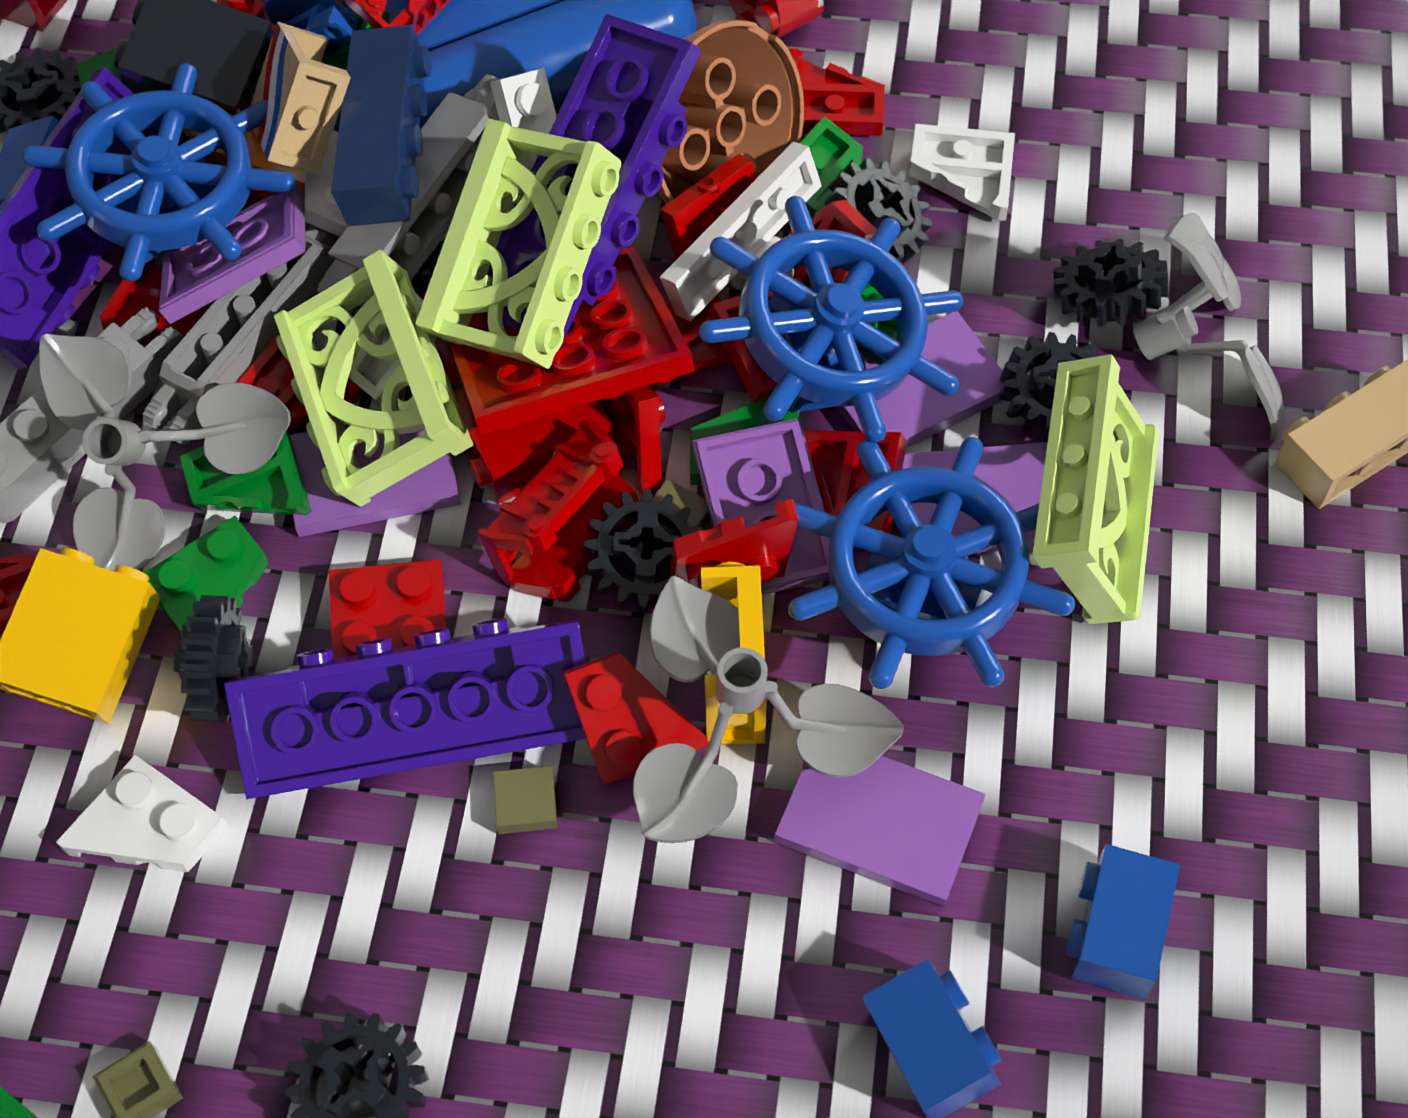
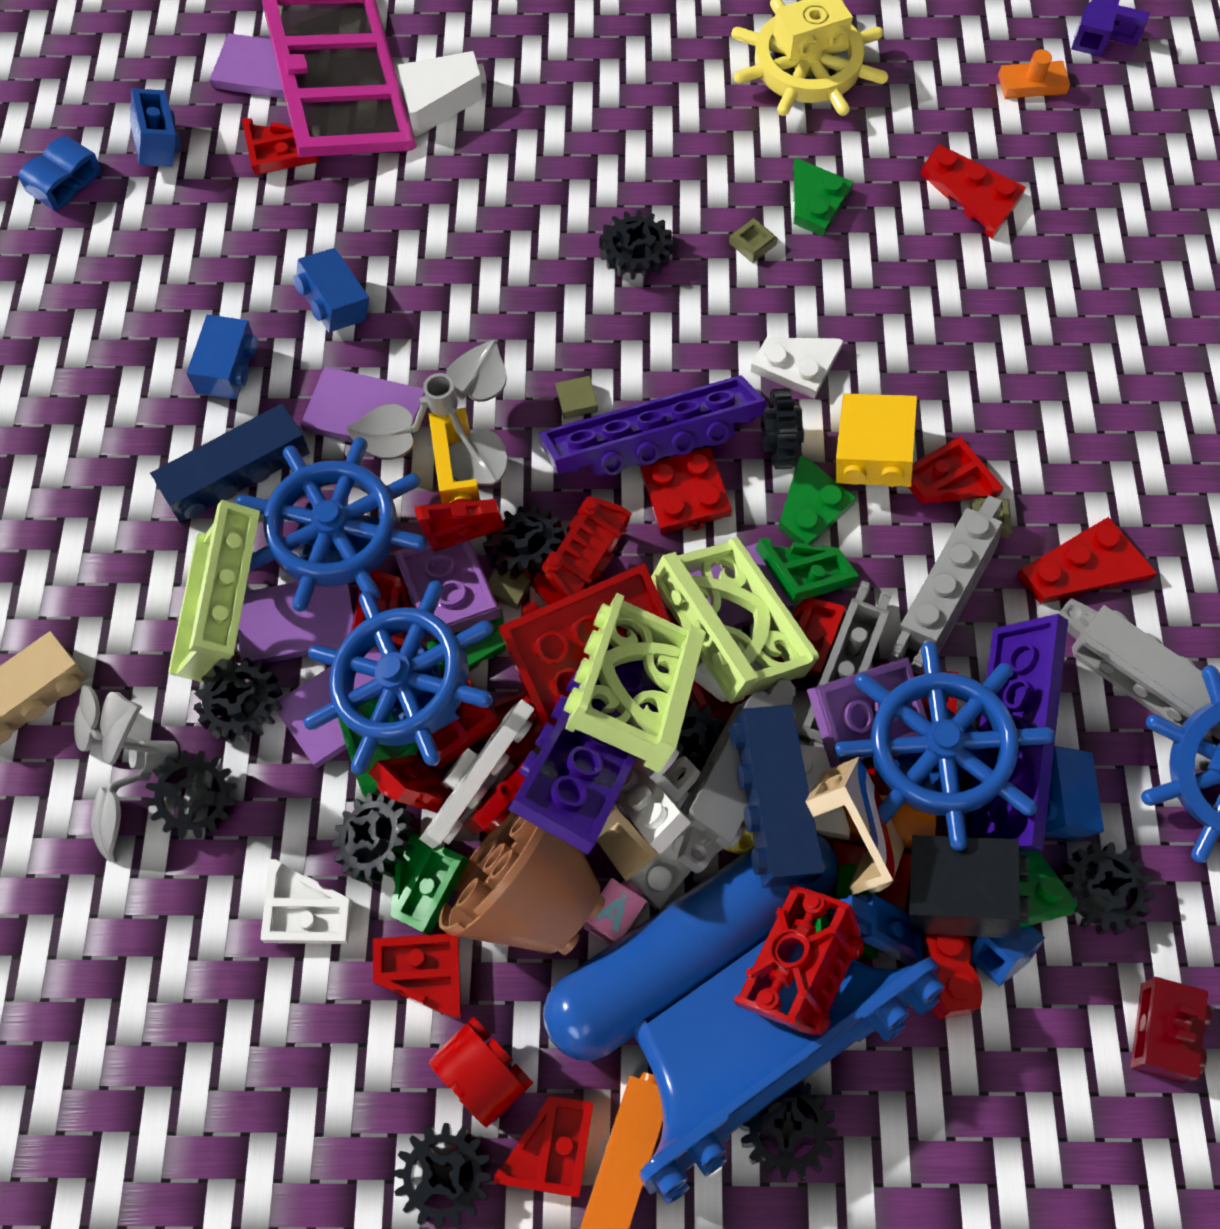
camera: 170 degrees right, 5 degrees up
light grey plant [39,334,291,571] -> none
red wing [562,652,709,785] -> none
none -> dark blue brick [150,403,310,523]

